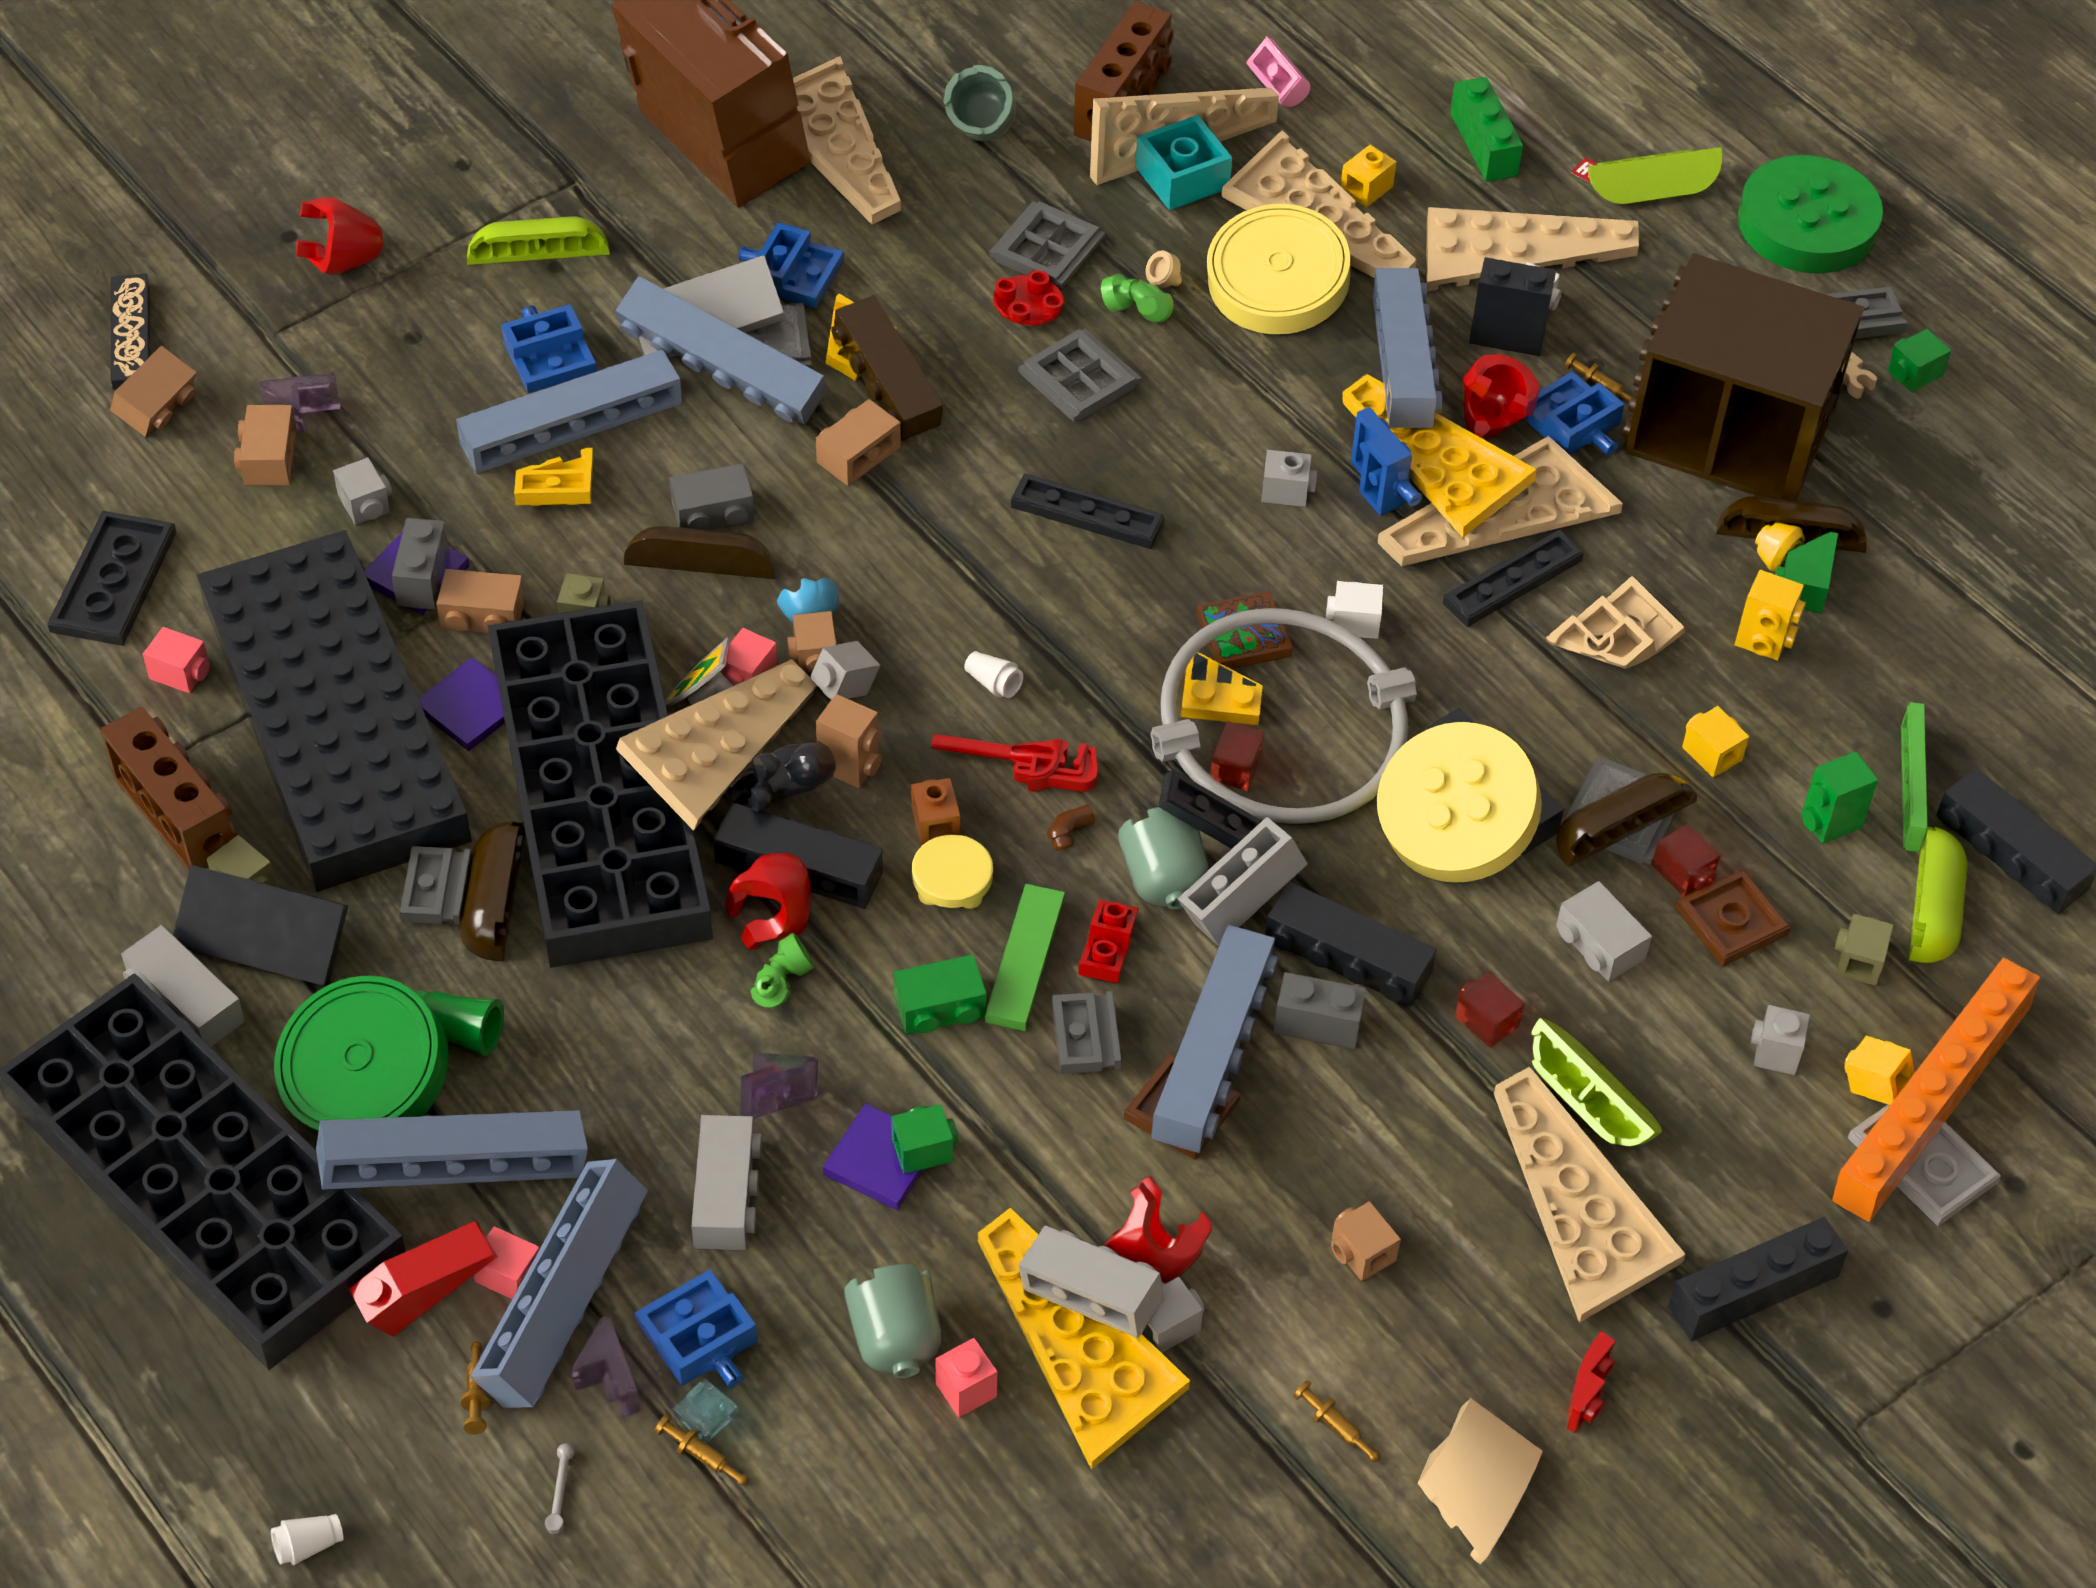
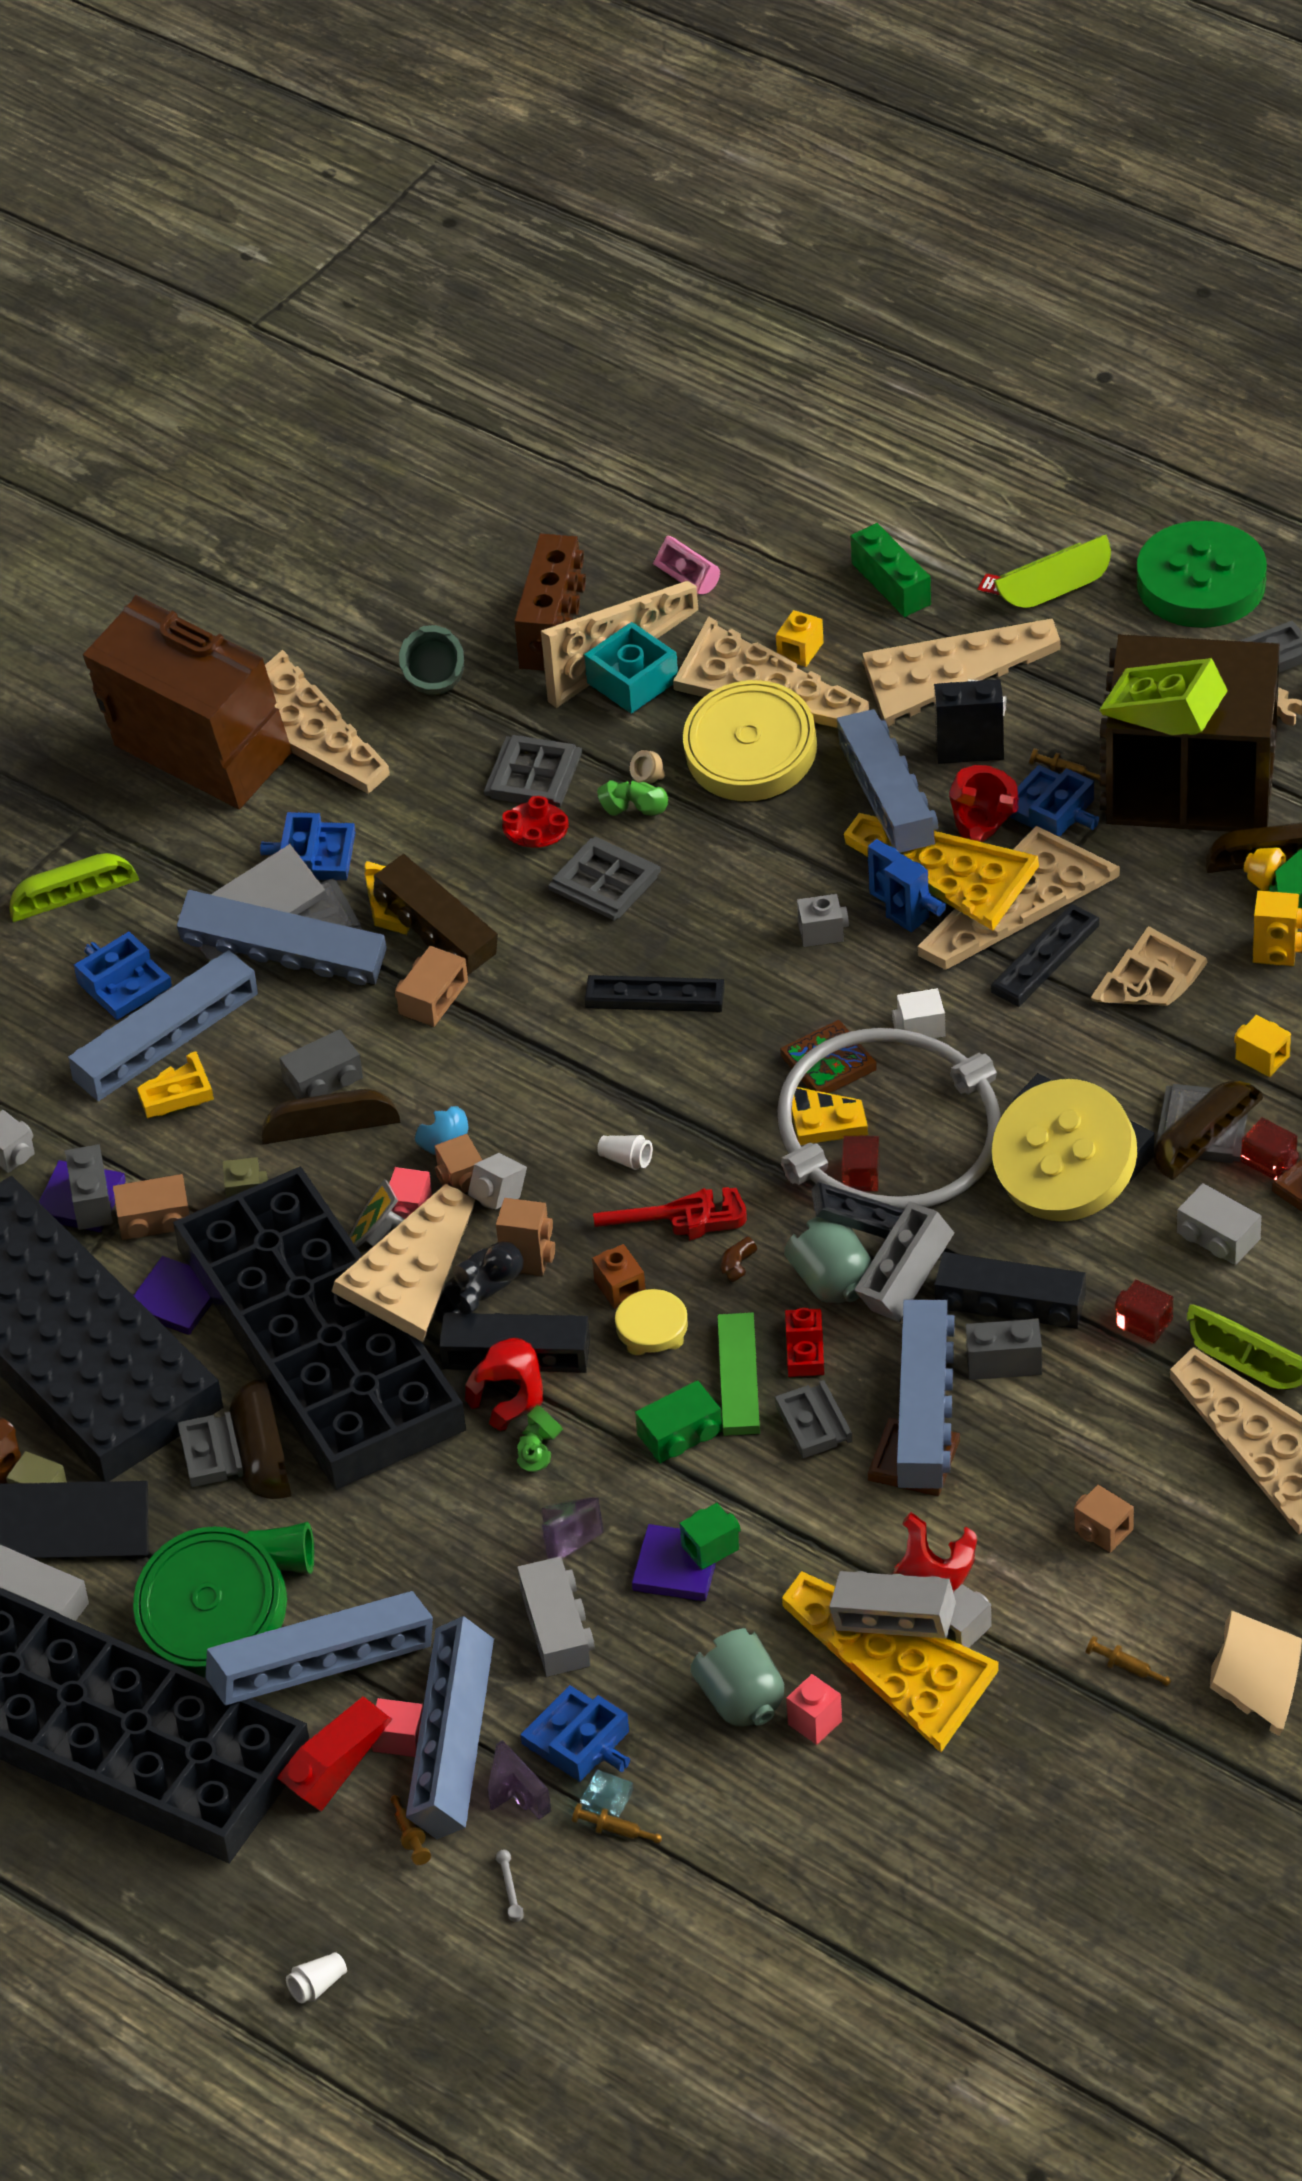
camera: 10 degrees left, 5 degrees down
none -> lime slope [1099,658,1228,735]

